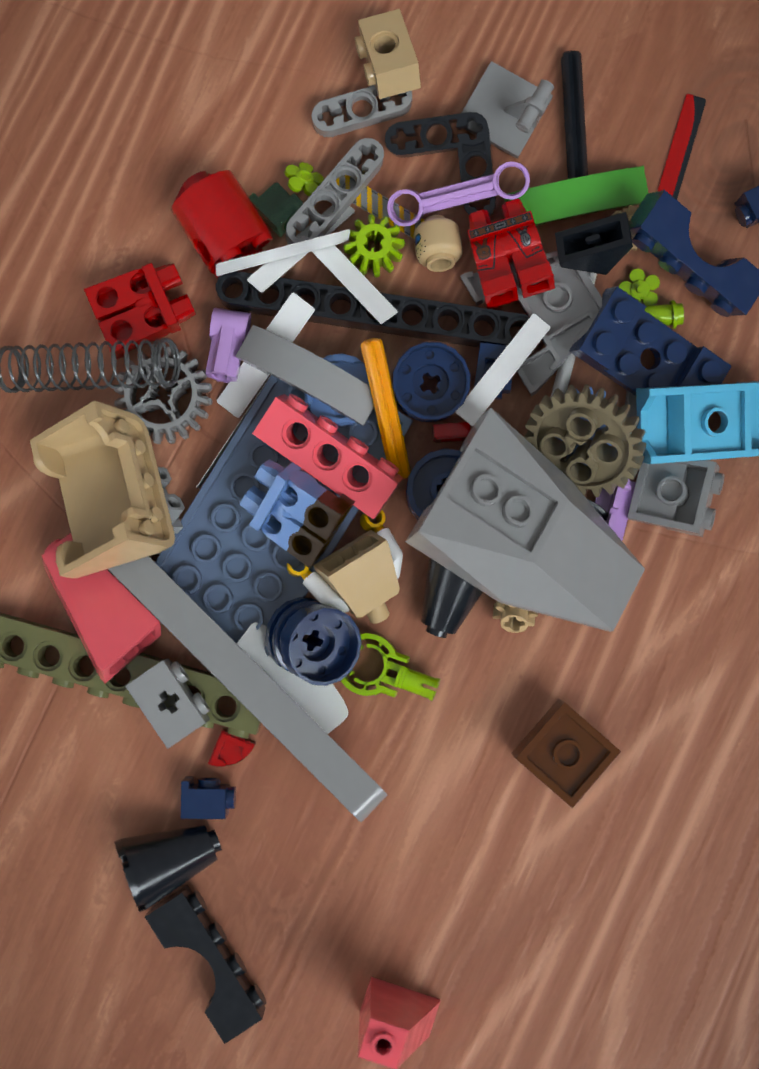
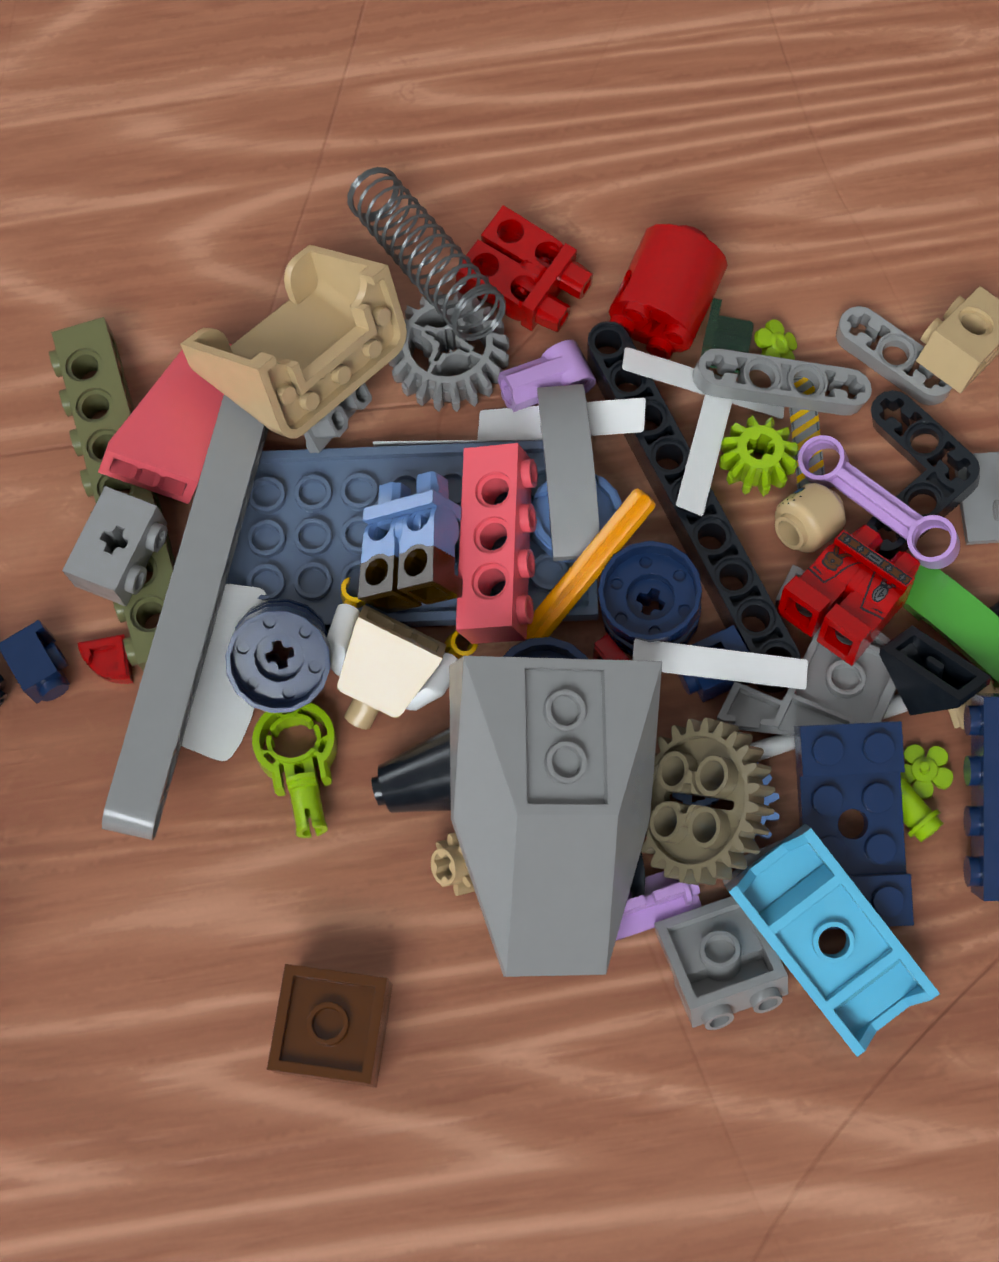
camera: 65 degrees right, 15 degrees down
white sticker [216,229,350,276] -> none

